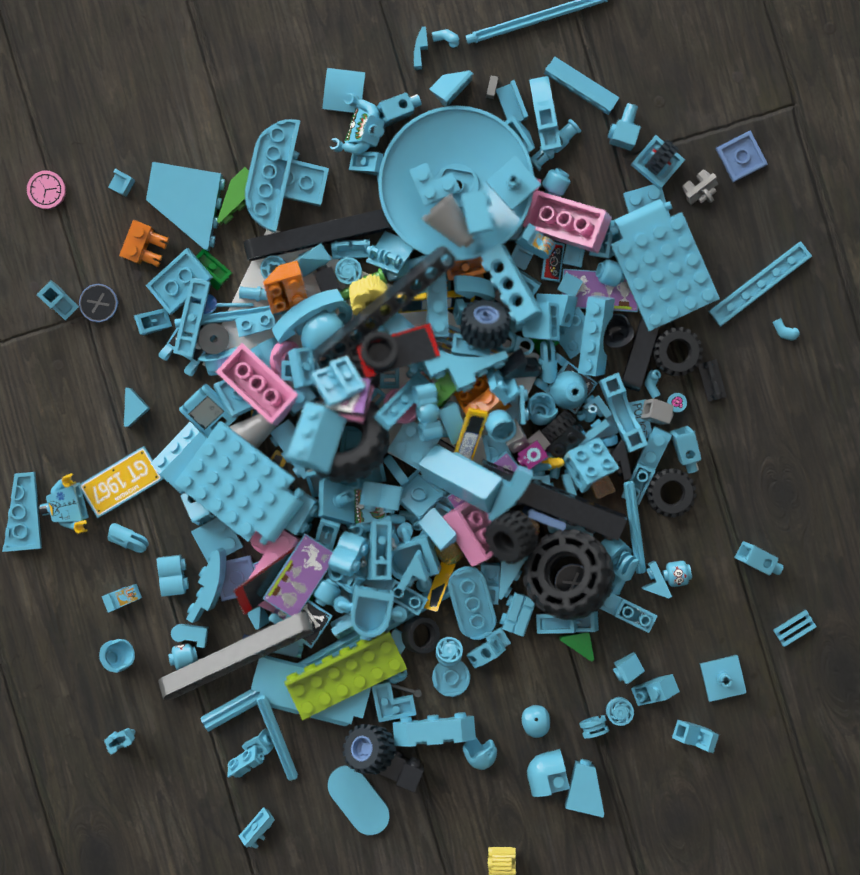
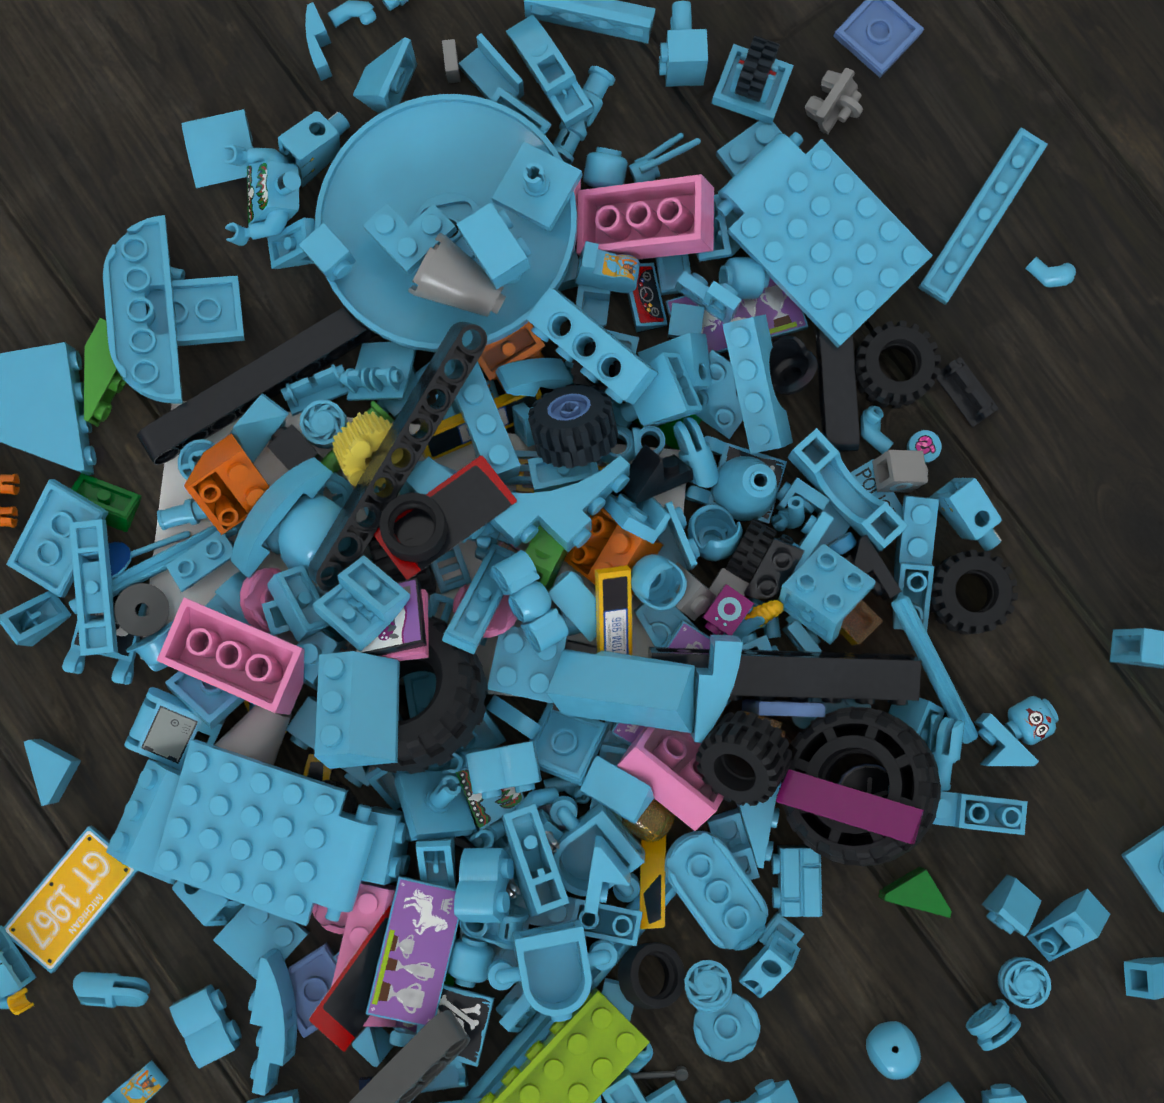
camera: 20 degrees left, 5 degrees down
medium azure slope [536,611,599,634] -> none
none -> medium azure brick [298,222,356,283]
none -> medium azure plant [628,133,701,183]
none -> medium azure plate [675,270,741,323]
none -> magenta slope [775,769,924,844]

